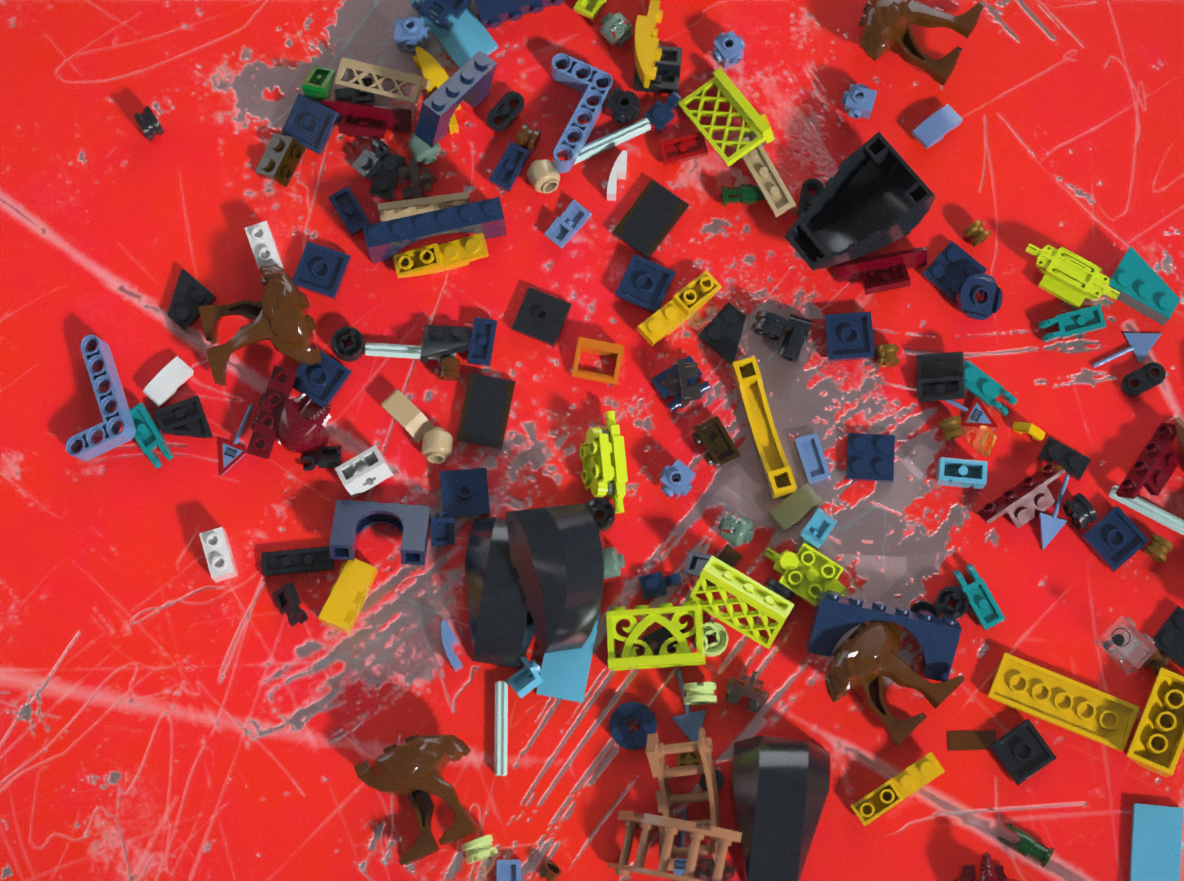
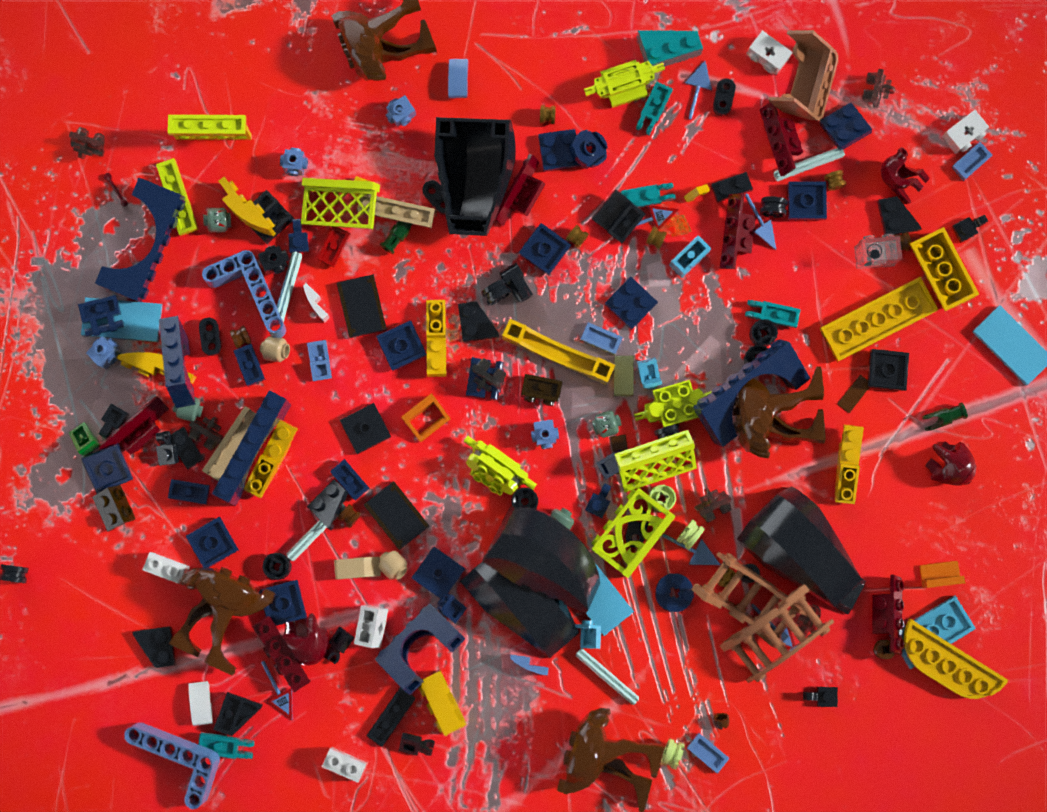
camera: 60 degrees left, 5 degrees up
tan fence [335,57,431,104] -> none

